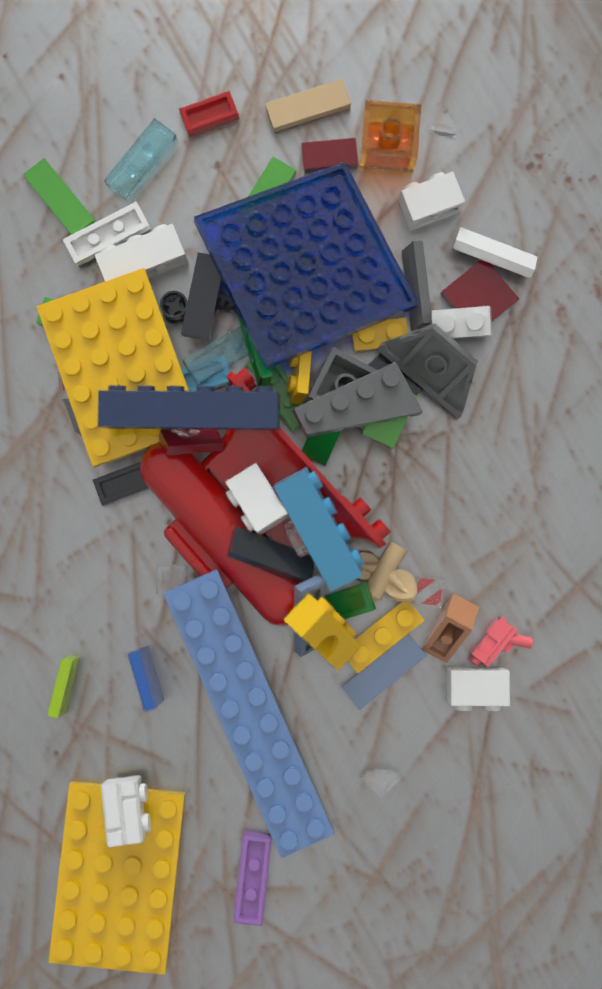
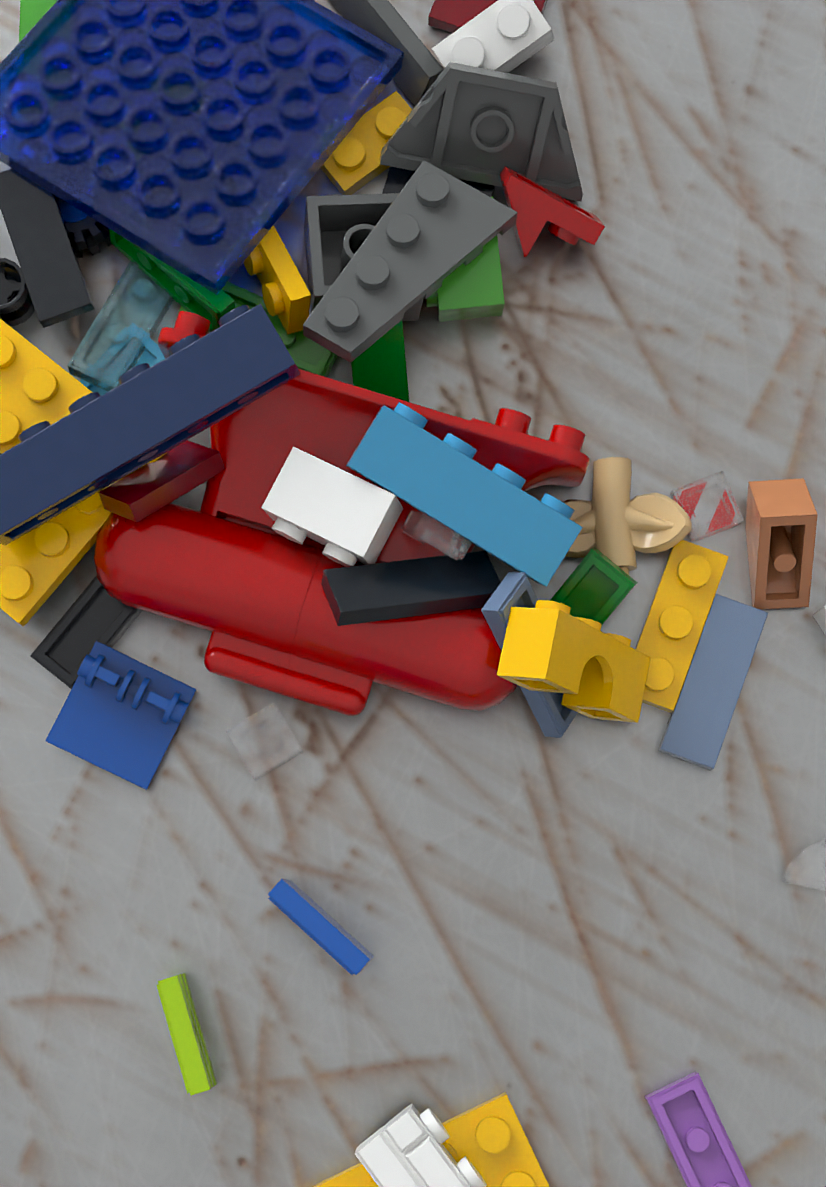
camera: 25 degrees left, 5 degrees down
medium blue plate [163,569,334,858] -> none
none -> blue hinge [45,641,197,790]
none -> red slope [500,166,605,257]

